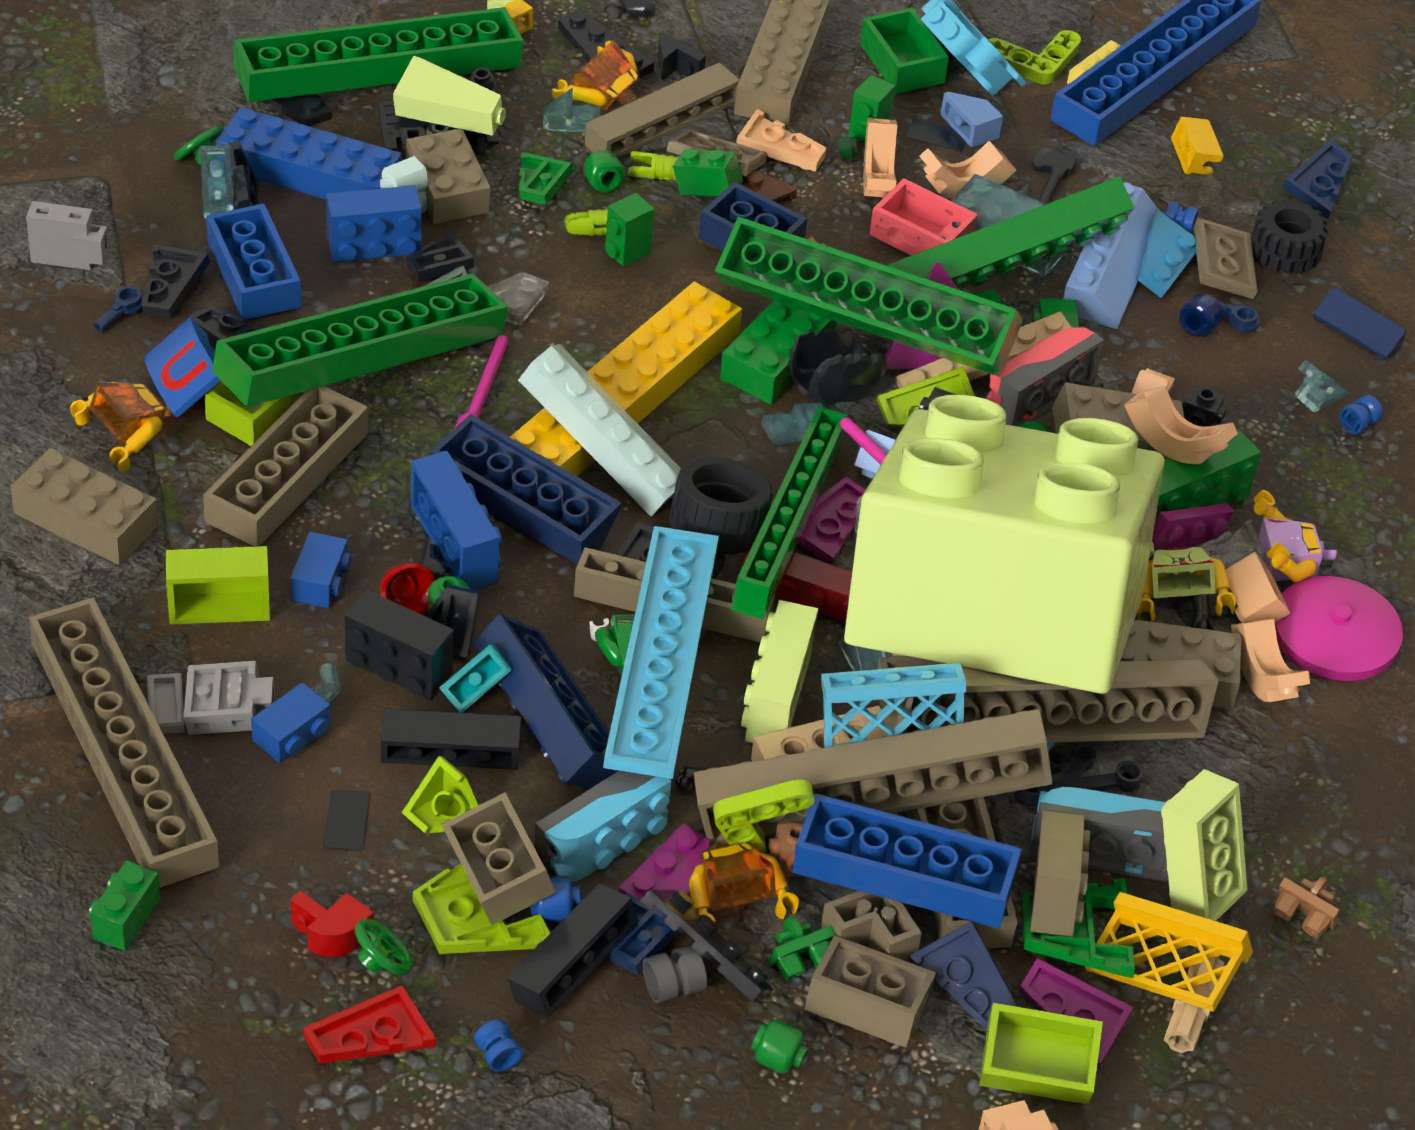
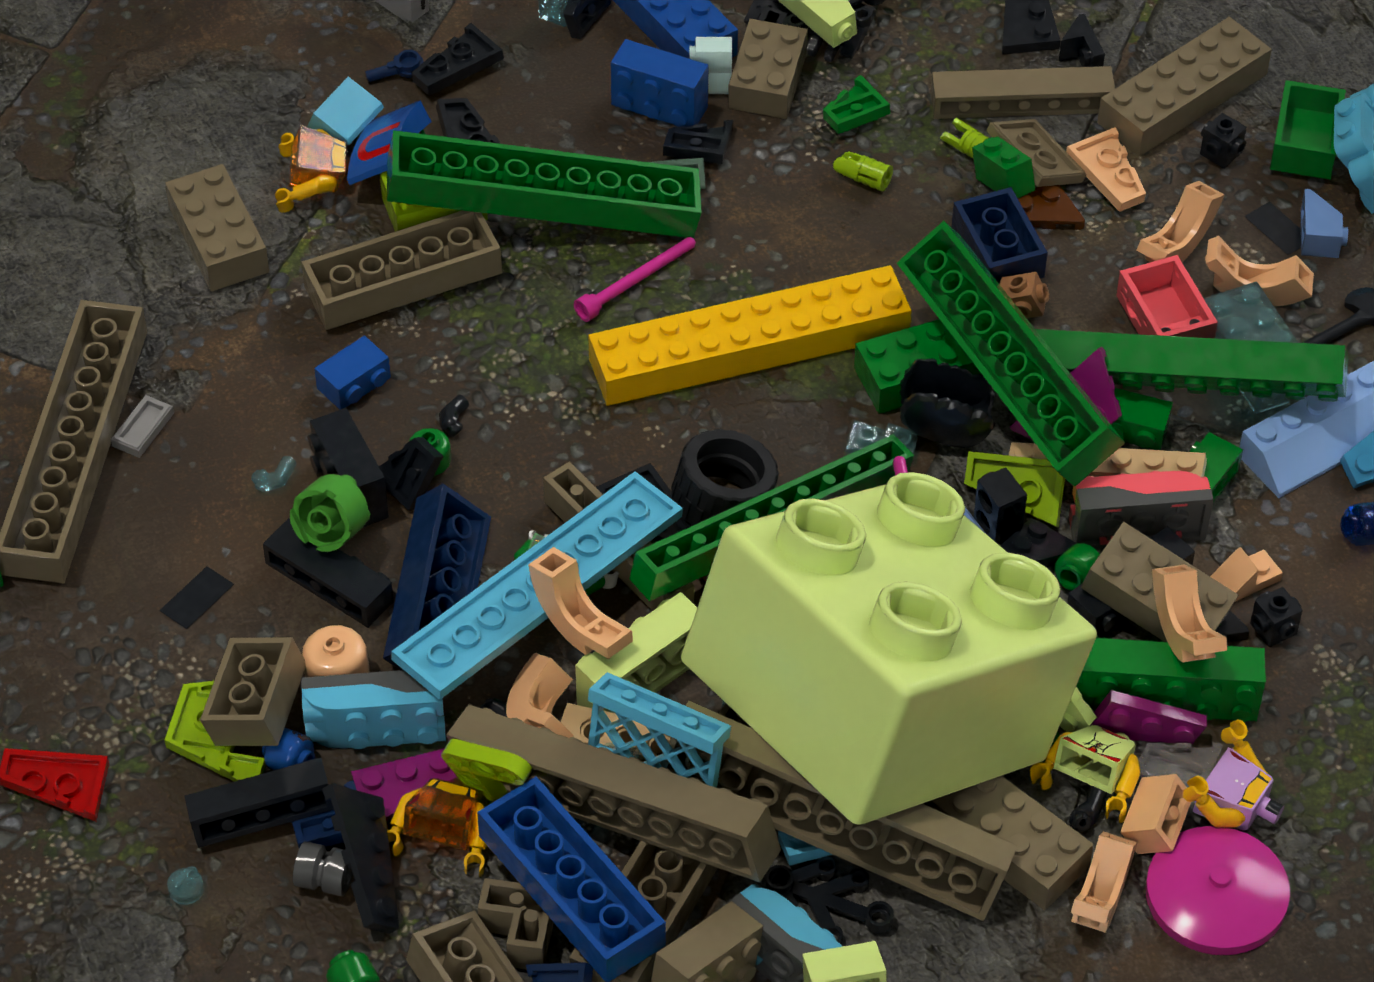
camera: 40 degrees right, 5 degrees up
lime piece [166,546,270,625] -> none
light grey piece [184,661,277,735] -> none
blue brick [206,204,301,320] -> none
blue brick [251,682,331,763] -> none
red brick [291,891,374,957] -> none
green piece [355,918,413,975] -> none
red helmet [380,563,434,615] -> none
lime slope [402,756,479,834] -> none
blue brick [411,451,502,590] -> none
dark blue slope [430,414,621,565] -> none
teal slope [439,644,512,713] -> none
blue wheel [474,1019,523,1072] -> none
clear wing [488,272,549,326] -> none
light aqua slope [518,344,681,516] -> none
clear light blue slope [543,88,600,132] -> none
torso [552,40,639,110] -> none
green head [583,150,625,193] -> none
green brick [605,193,654,267] -> none
green hips [766,917,835,981] -> none
dark green plate [838,133,858,162] -> none
green brick [849,75,896,143] -> none
none -> clear light blue tile [167,866,204,905]
none -> bright green brick [290,474,370,552]
none -> light nougat head [302,625,369,677]
none -> medium azure slope [305,76,384,145]
none -> light nougat arch [506,653,574,738]
none -> light nougat arch [528,547,633,659]
none -> black brick [1200,113,1247,169]

